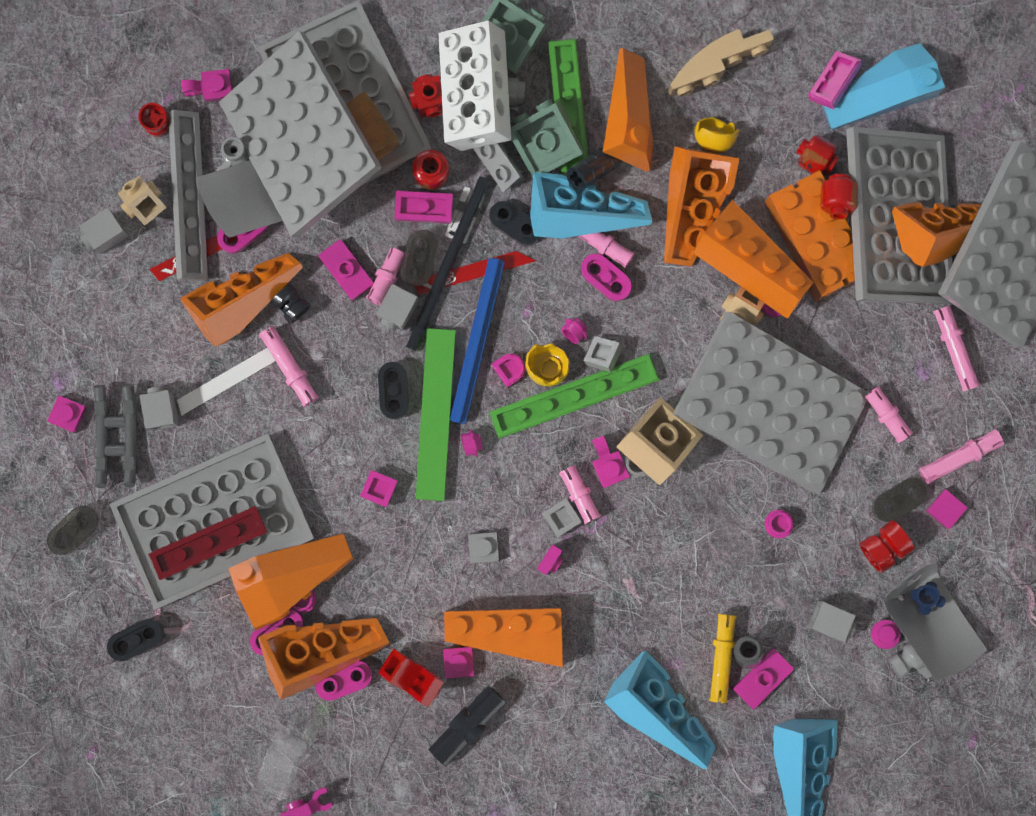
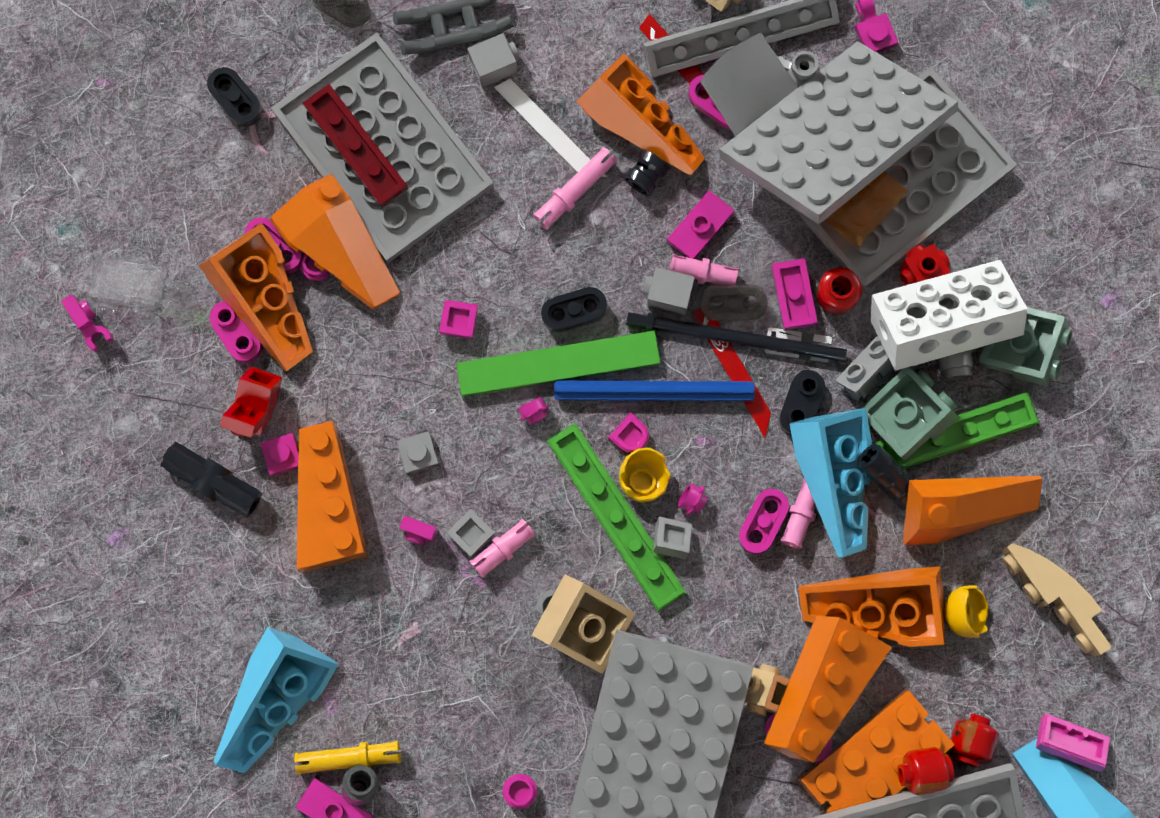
camera: 85 degrees right, 5 degrees down
dark pink plate [592,436,630,488] -> none

